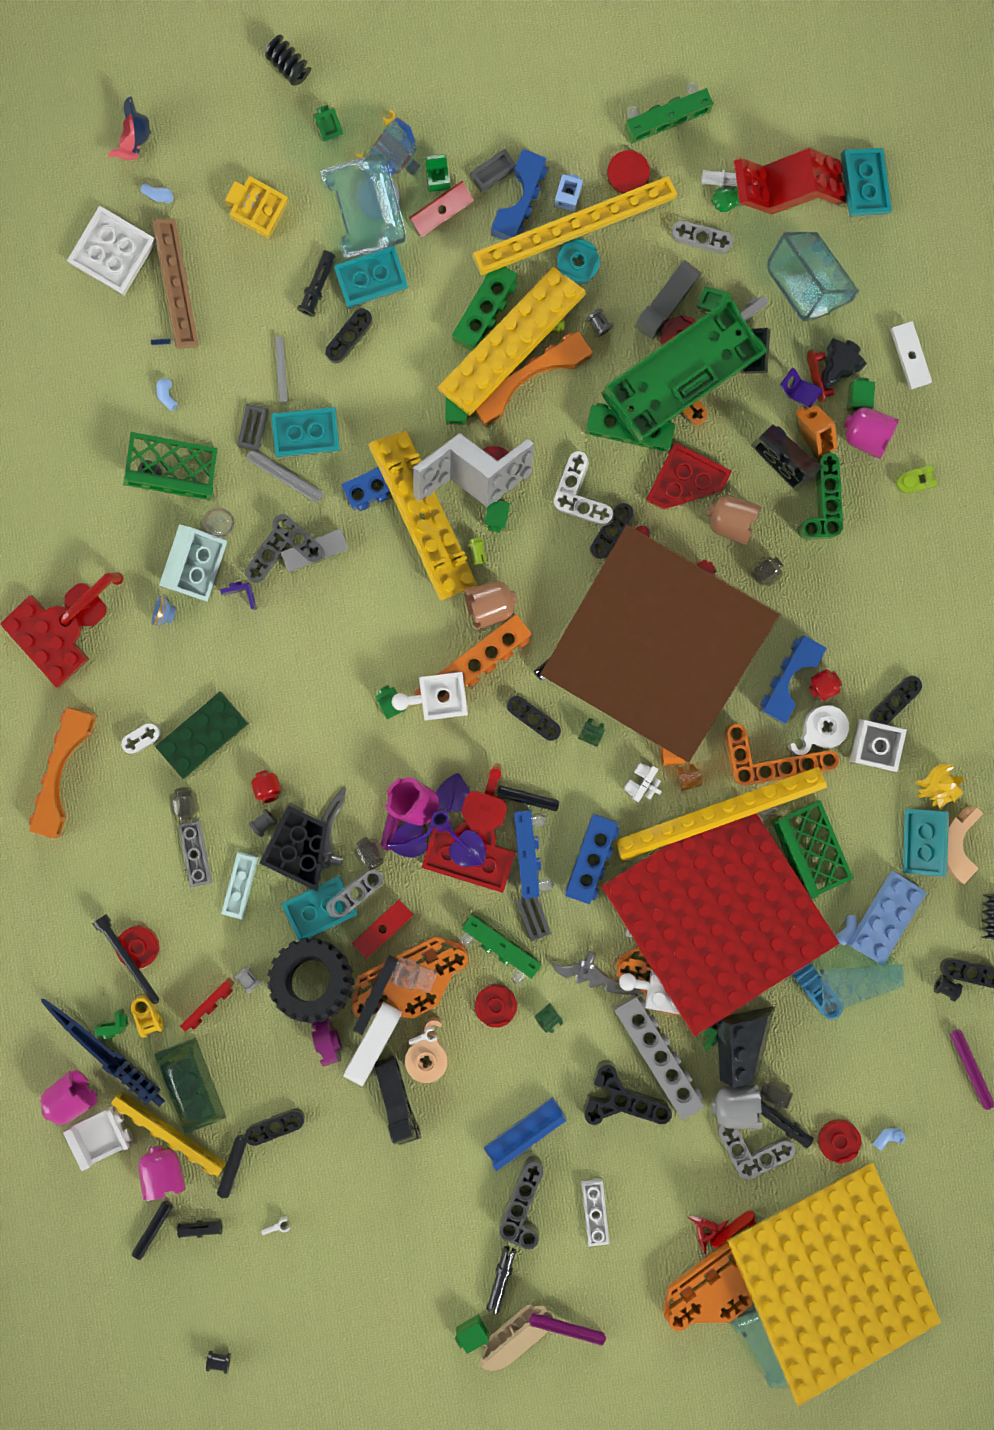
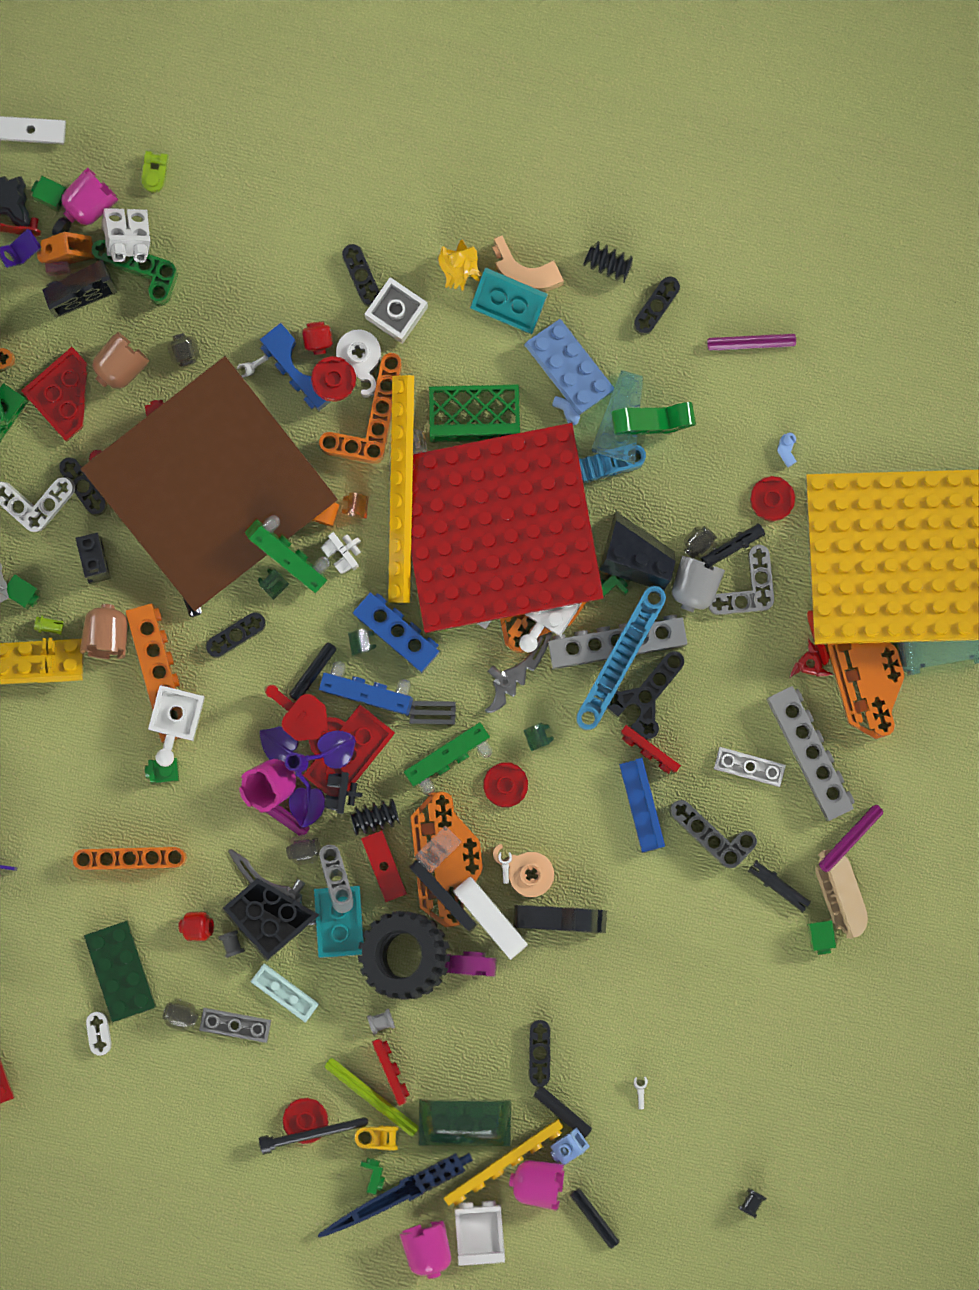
camera: 70 degrees left, 5 degrees down
orange arch [29,708,97,839] -> none
black pin [177,1220,223,1238] -> none
black bush [933,975,963,1002] -> none
none -> clear pink tile [45,261,71,276]
none -> black tile [52,217,72,236]
none -> orange beam [73,847,187,870]
none -> black hips [75,532,111,584]
none -> white hips [101,208,150,262]
none -> white hand [237,355,268,377]
none -> green piece [245,515,330,594]
none -> red tile [311,356,356,402]
none -> black hips [324,771,363,814]
none -> lime axle [324,1058,419,1136]
none -> clear green tile [348,629,376,656]
none -> black piece [350,798,400,836]
none -> light blue brick [550,1128,590,1165]
none -> dark azure gear [576,586,666,731]
none -> green beam [611,402,696,435]
none -> red tile [620,725,681,774]
none -> light grey brick [766,686,855,821]

